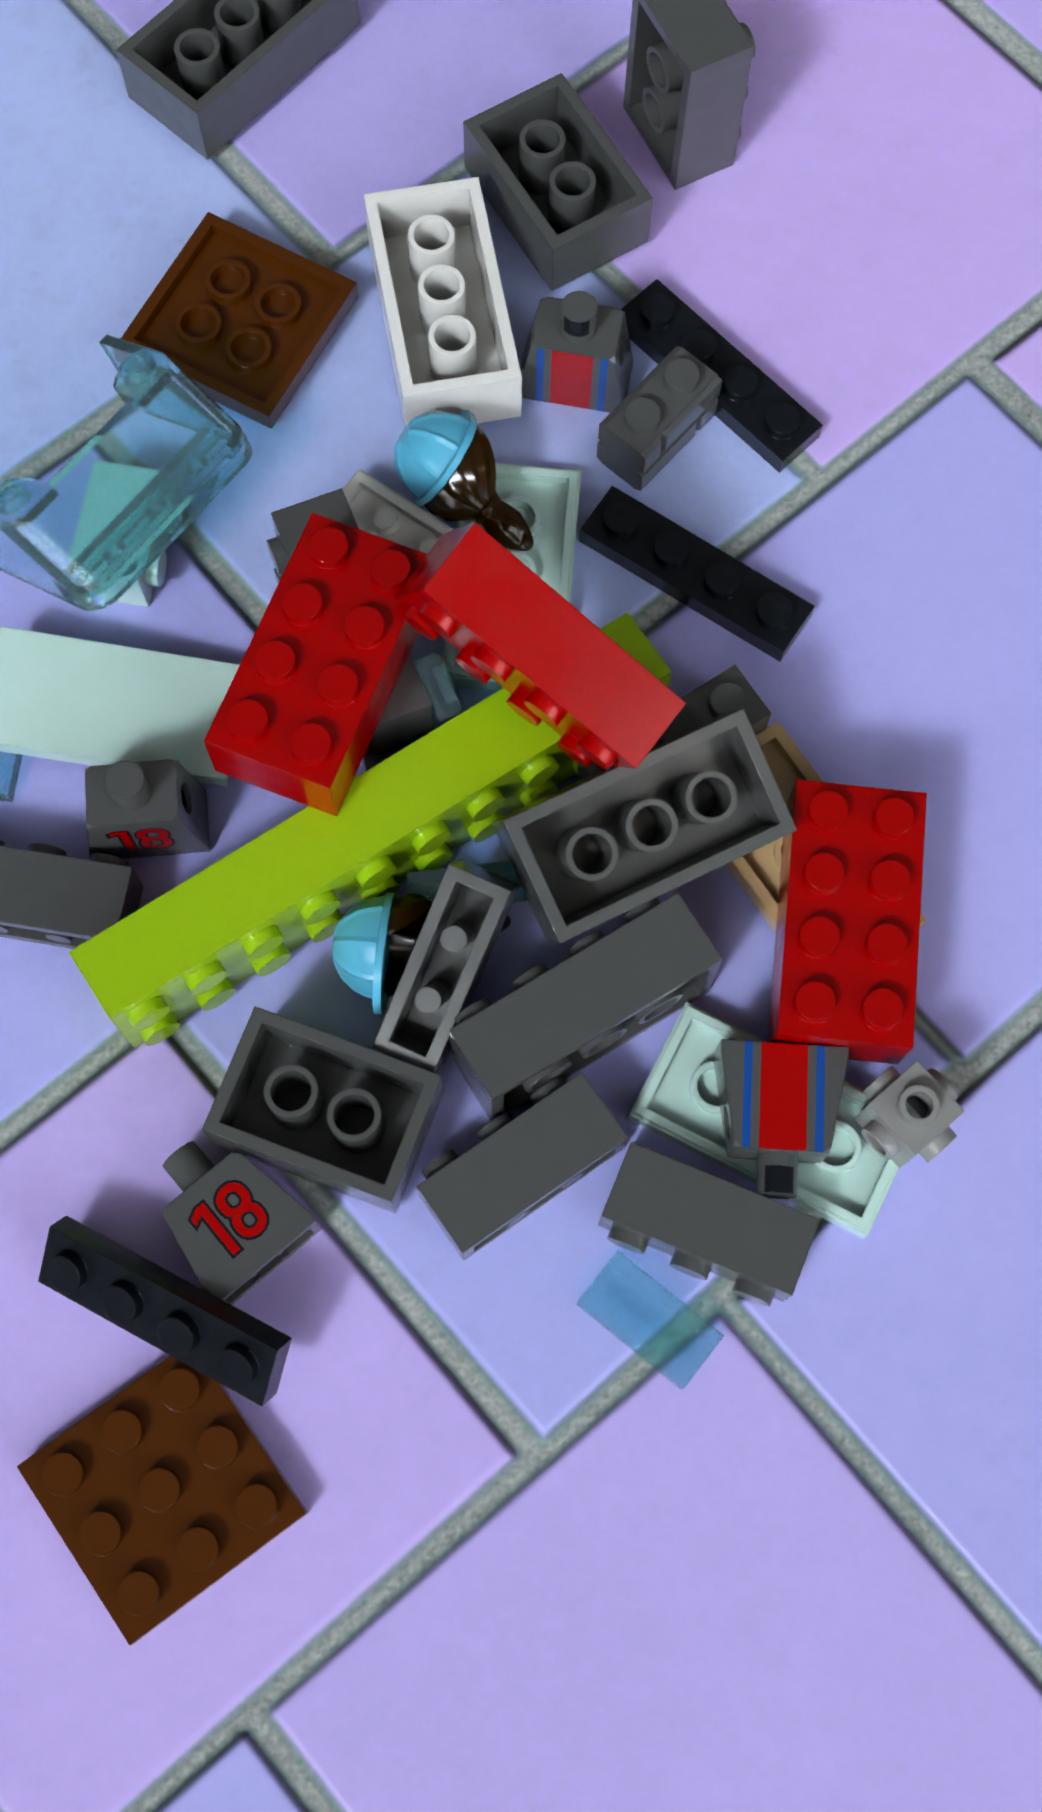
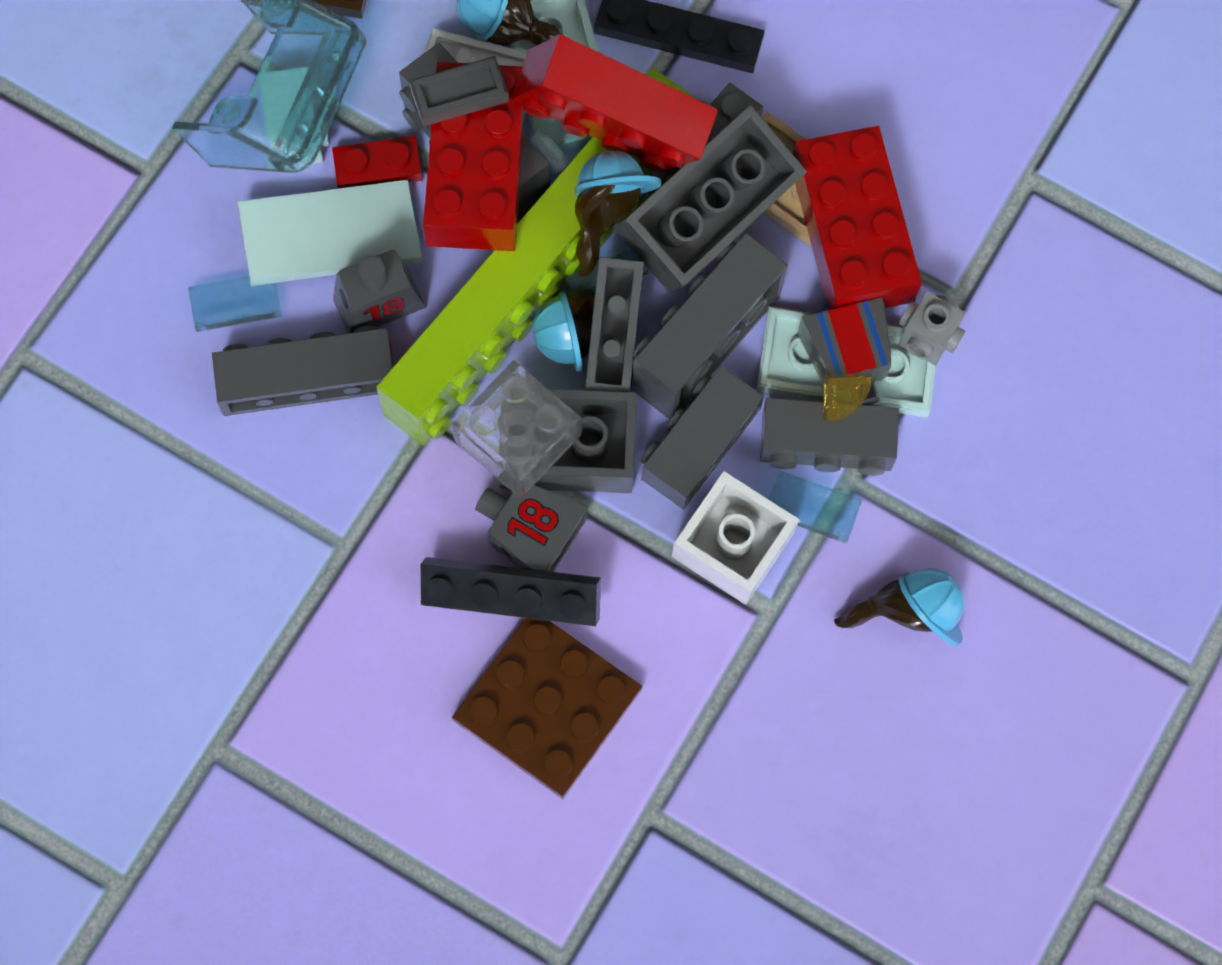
camera: 20 degrees left, 0 degrees up
none -> red plate [332,135,423,189]
none -> dark grey tile [409,56,509,127]
none -> clear brick [451,360,582,499]
none -> piece [574,150,661,277]
none -> white brick [672,471,800,605]
none -> clear yellow tile [823,375,872,422]
none -> piece [834,568,965,646]

